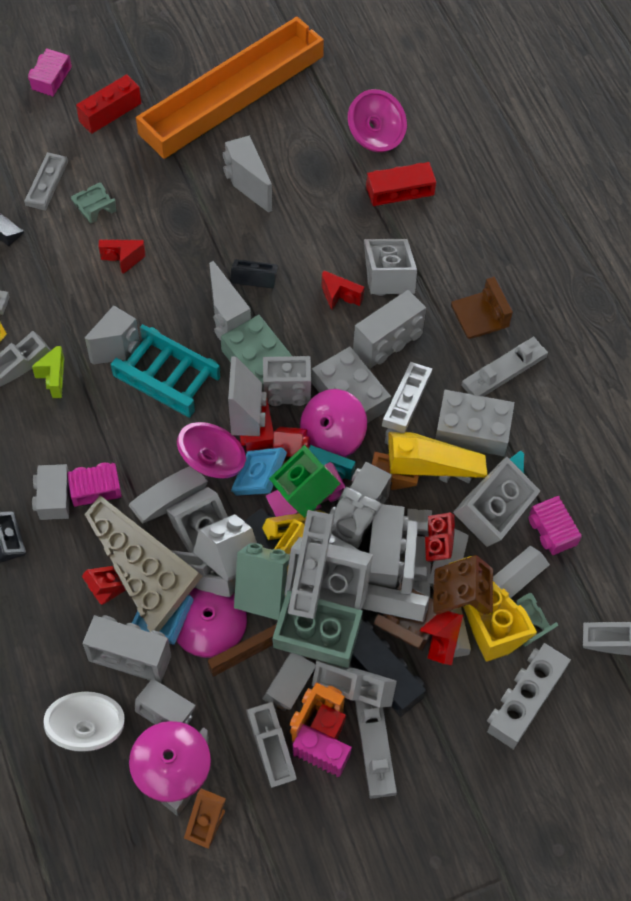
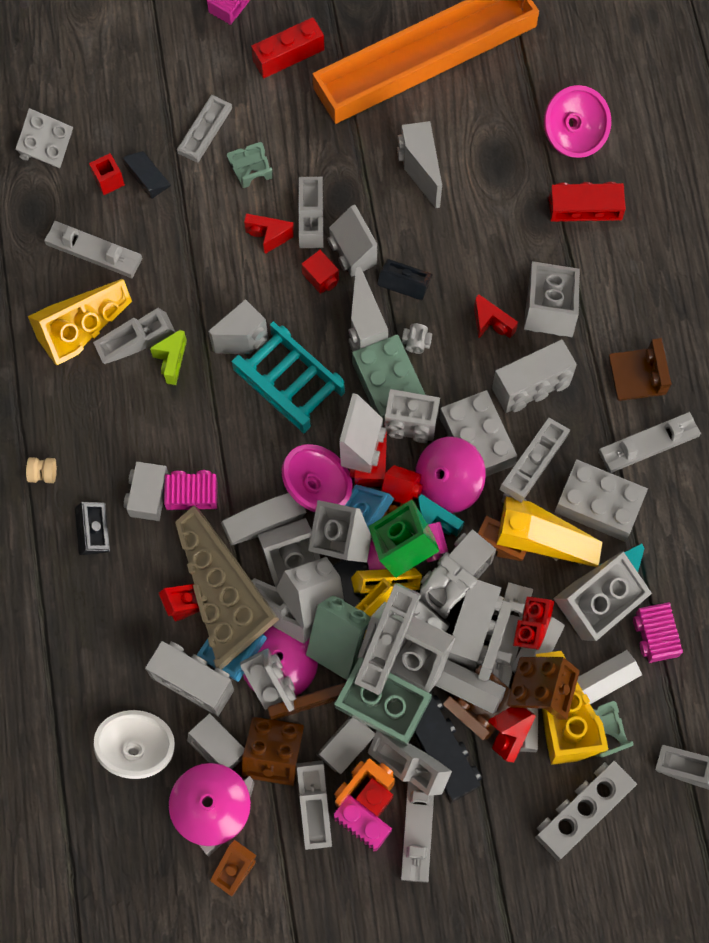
camera: 15 degrees right, 10 degrees up
none -> light grey bracket [240,648,296,712]
none -> reddish brown bracket [241,717,304,786]
none -> light grey slope [299,177,323,248]
none -> red brick [301,250,339,294]
none -> light grey slope [308,500,372,563]
none -> light grey slope [327,205,377,277]
none -> light grey gear [402,323,432,354]

